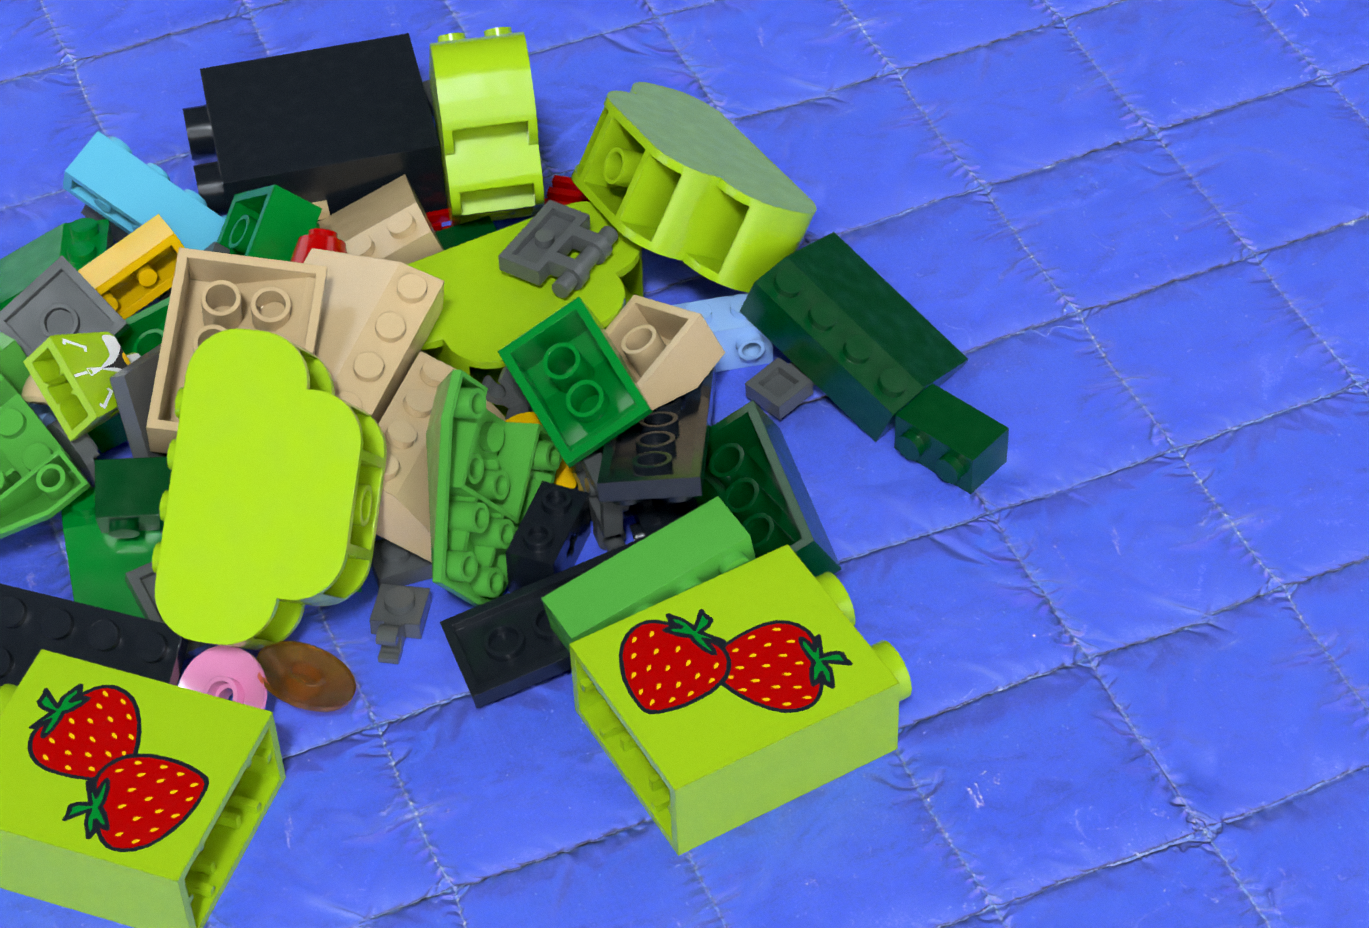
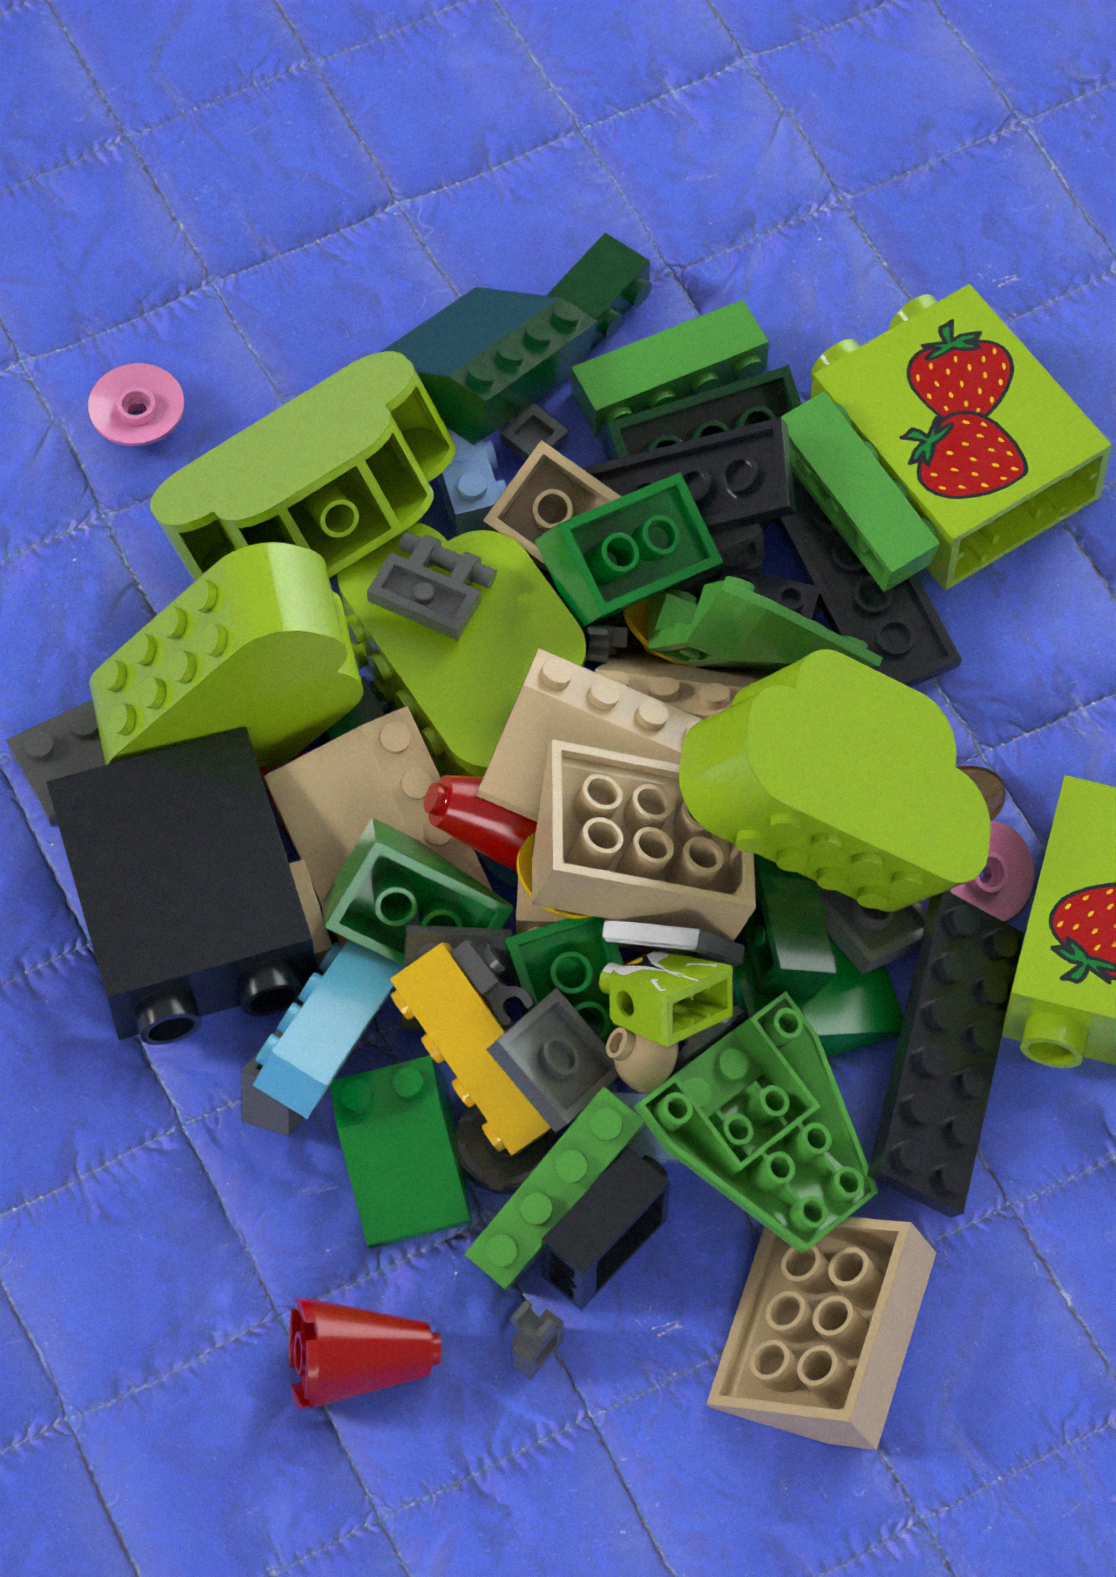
camera: 95 degrees left, 15 degrees up
none -> bright pink dish [88,363,184,446]
none -> dark grey plate [450,939,537,1027]
none -> bright green brick [571,299,769,437]

